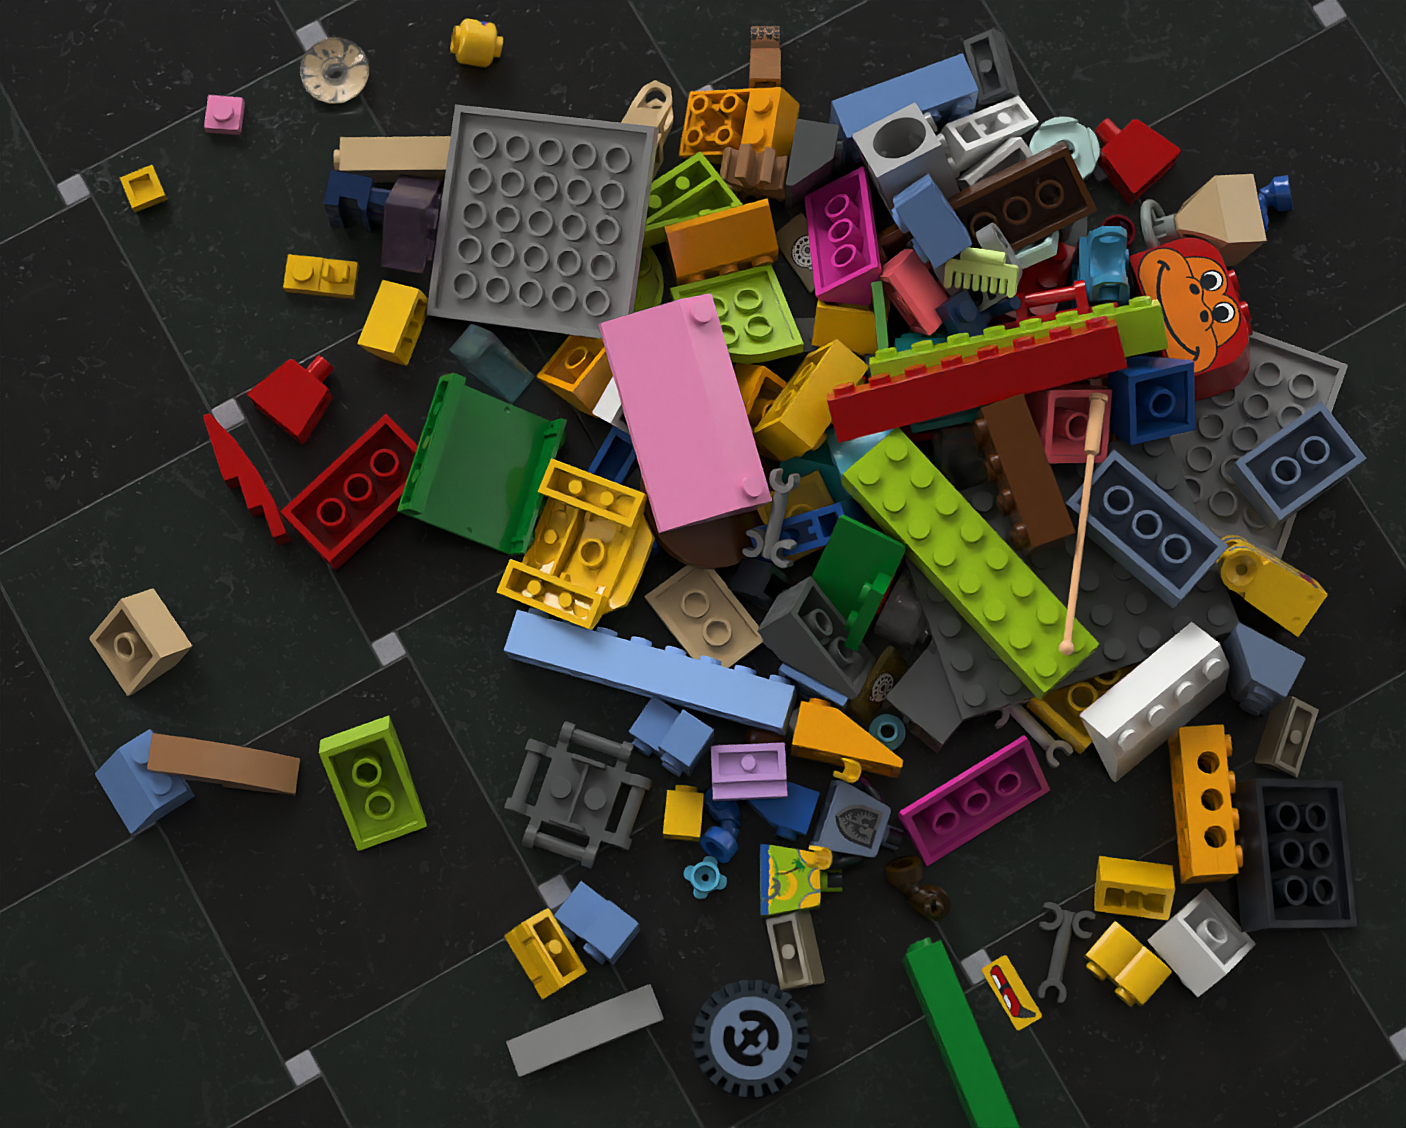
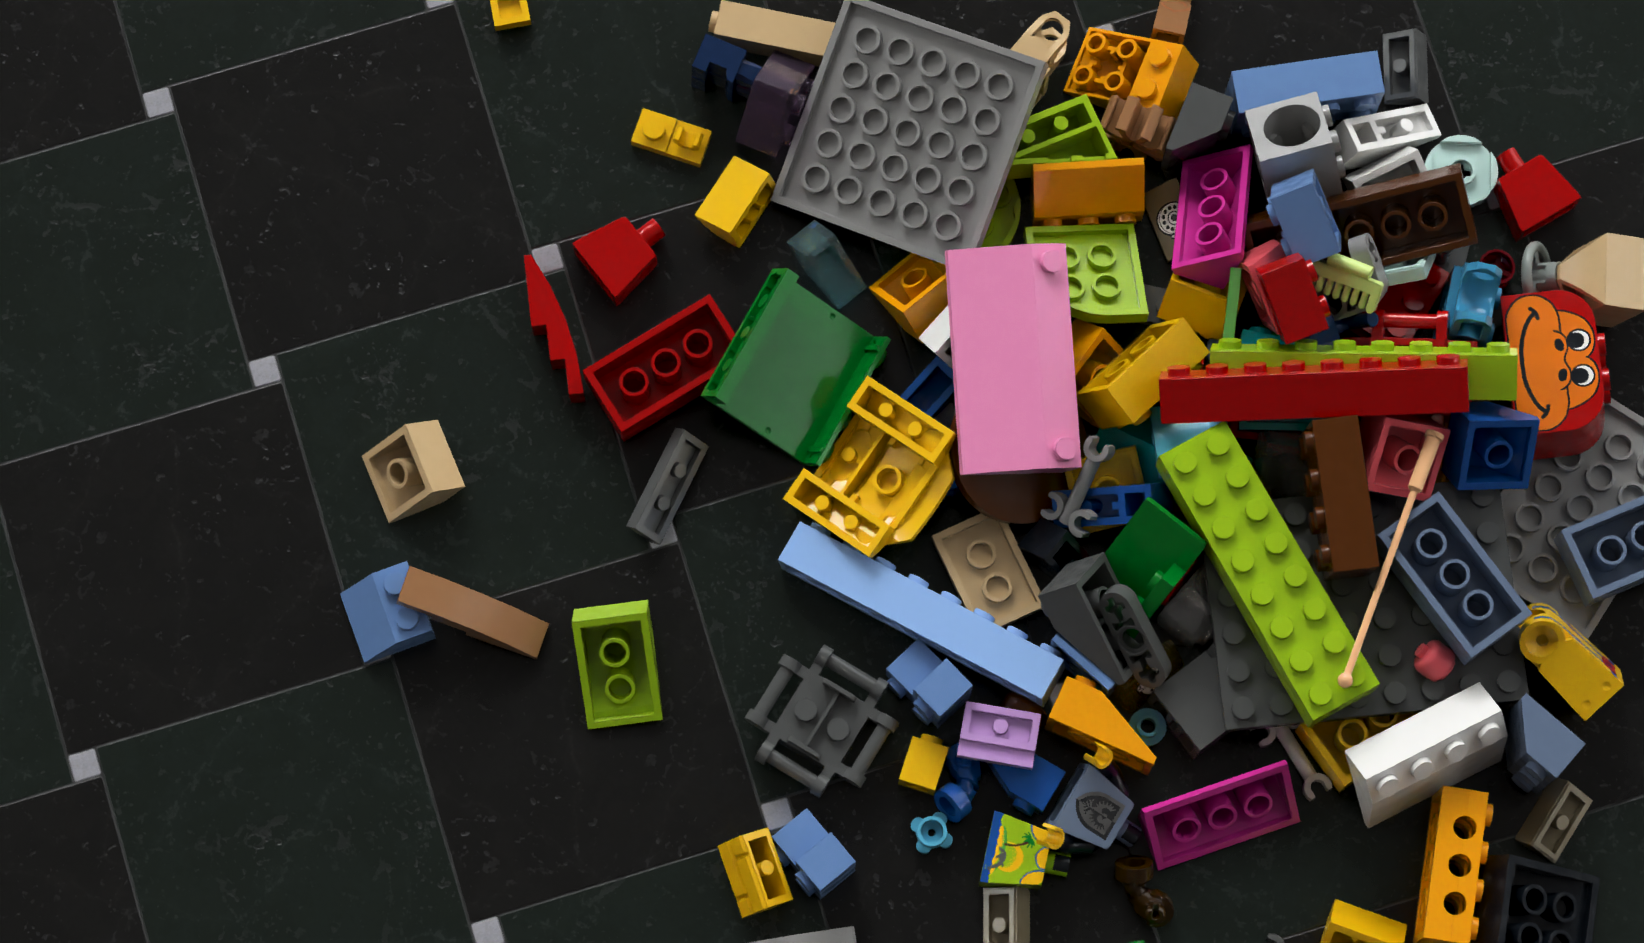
camera: 10 degrees right, 0 degrees up
none -> dark grey plate [626,427,709,545]
none -> dark grey beam [1099,584,1172,688]
none -> red brick [1255,252,1331,345]
none -> coral piece [1414,640,1455,682]

